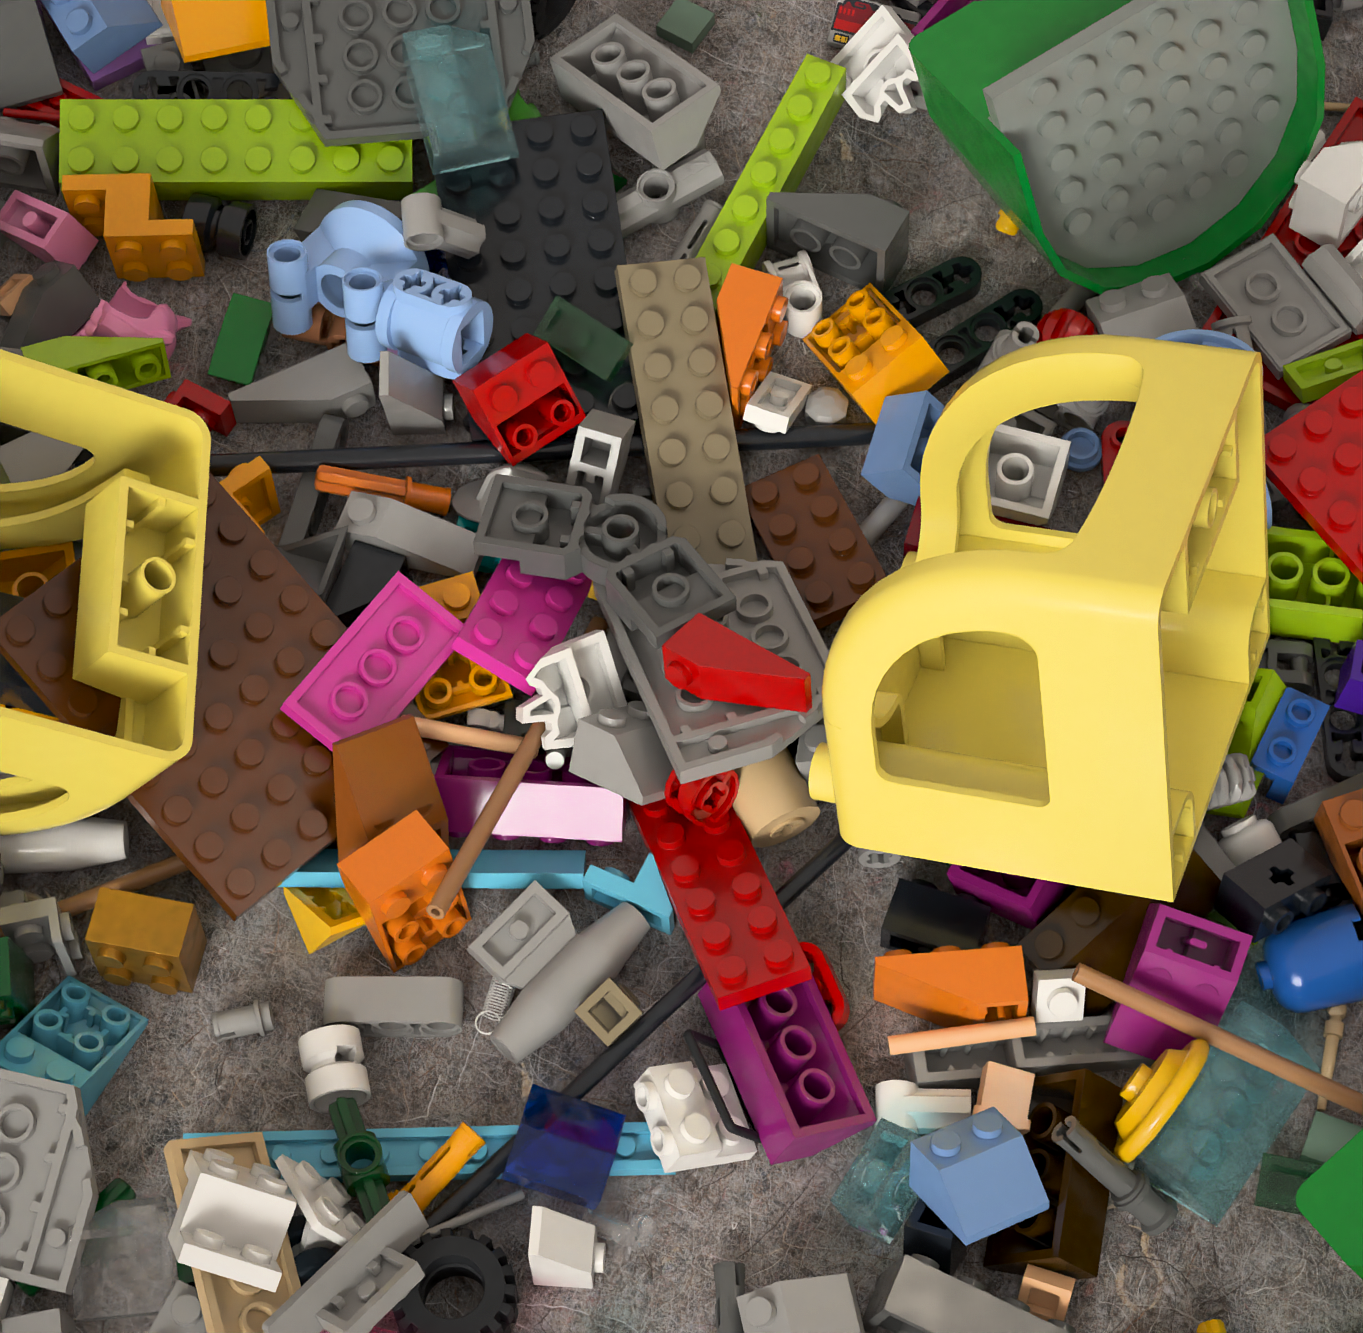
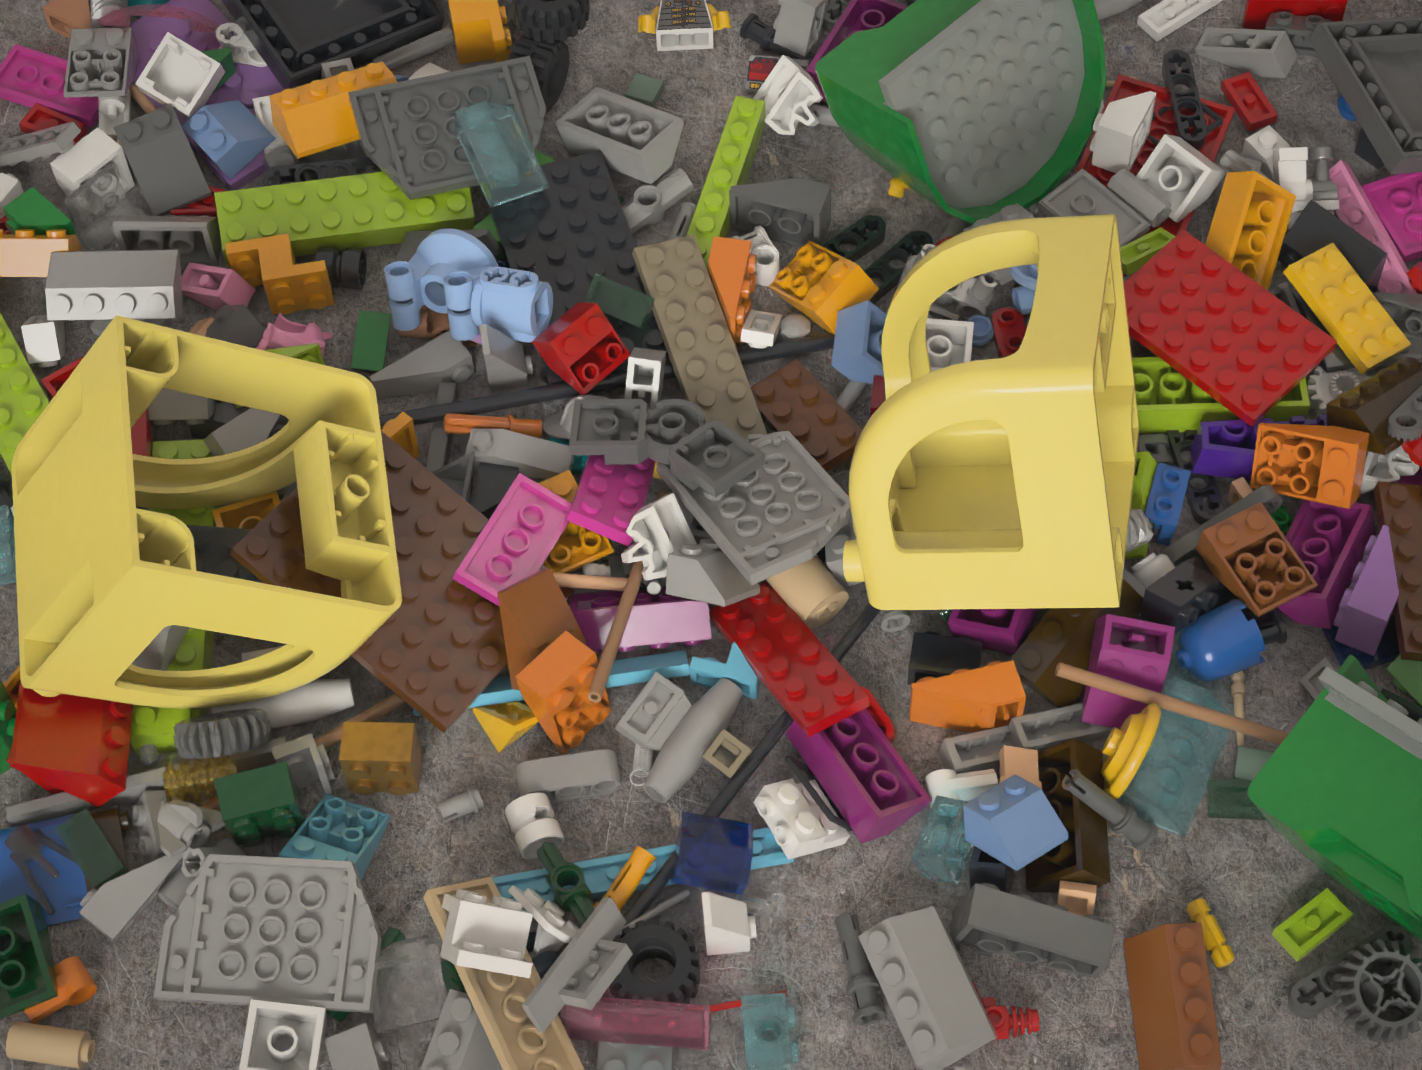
camera: 10 degrees left, 5 degrees down
light grey piece [401,193,486,259] -> none
red slope [662,613,812,713] -> none
red wheel [664,769,740,827] -> none
light nougat bar [887,1016,1036,1056] -> none
white plate [1031,968,1086,1023] -> none

